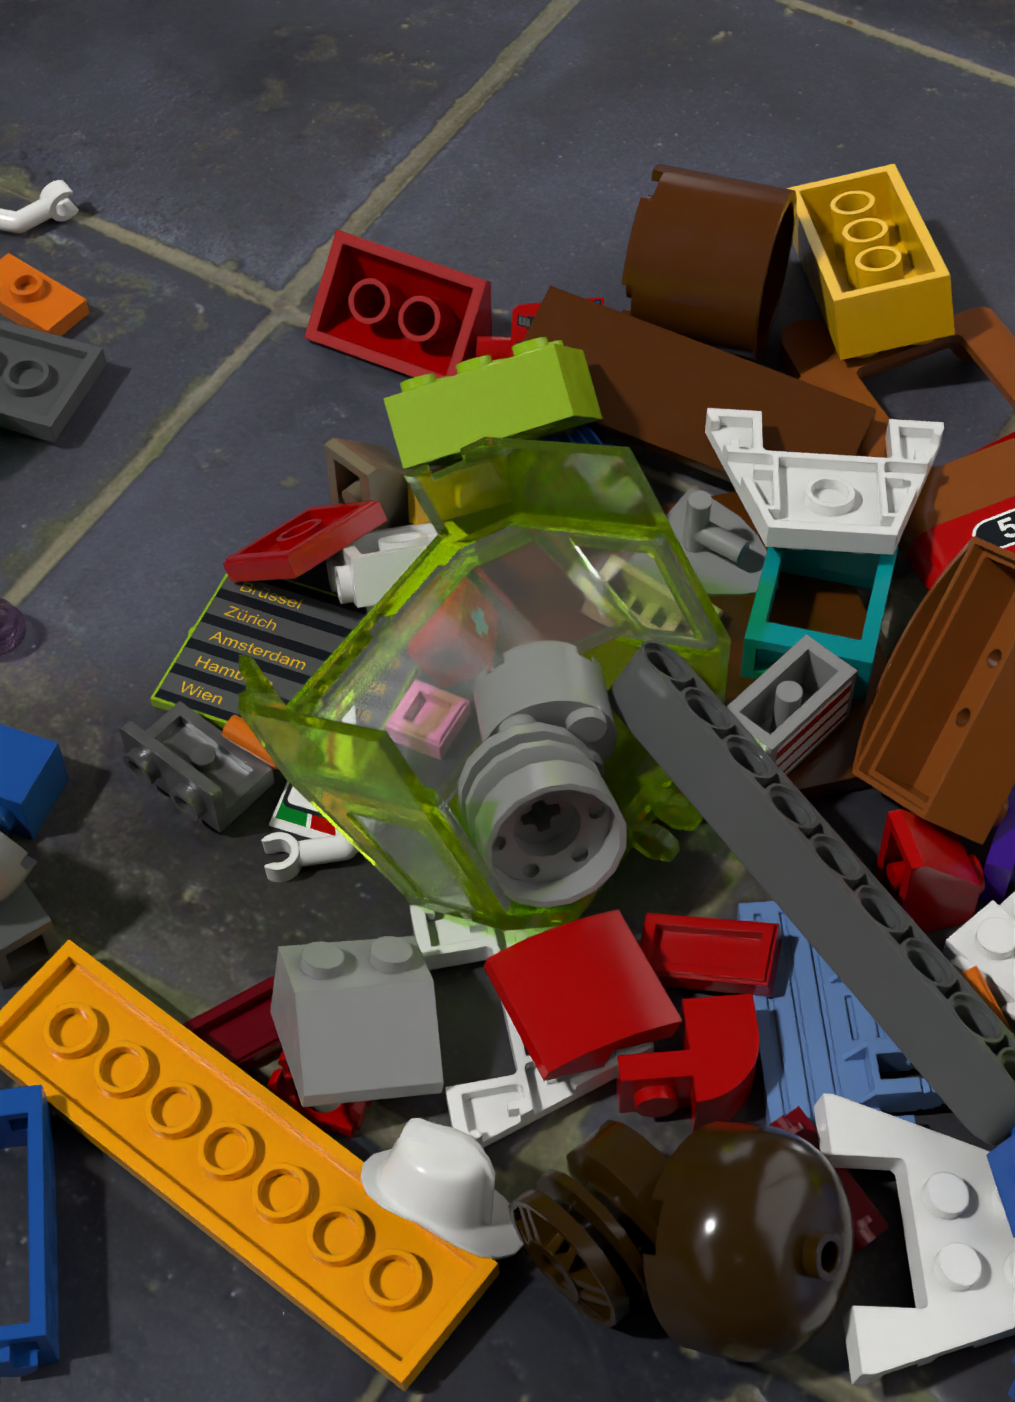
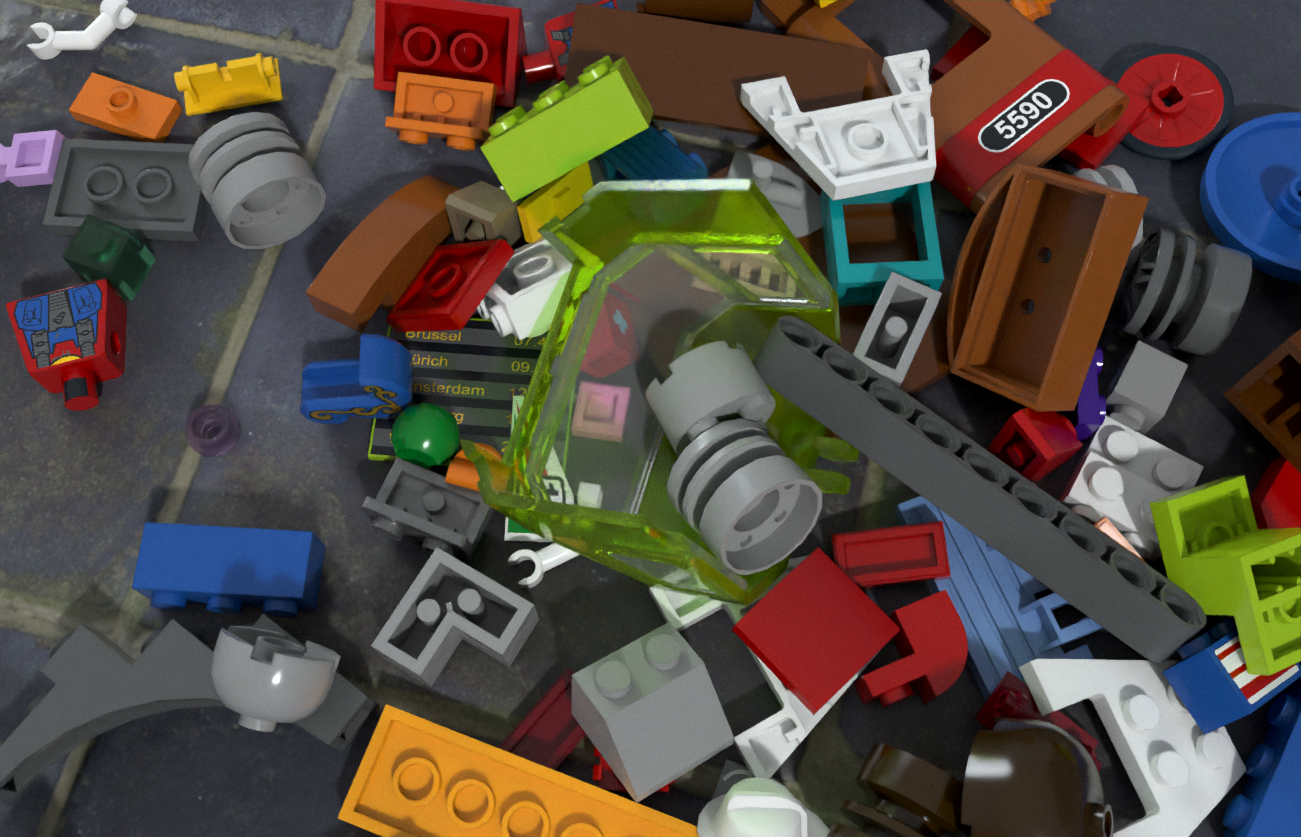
camera: 20 degrees left, 15 degrees up
none -> yellow hinge [174,53,283,116]
none -> light grey wheel [188,112,326,249]
none -> blue animal [300,334,414,424]
none -> dark orange slope [305,175,461,333]
none -> light grey brick [371,547,539,687]
none -> orange bracket [385,72,497,151]
none -> green piece [391,403,460,469]

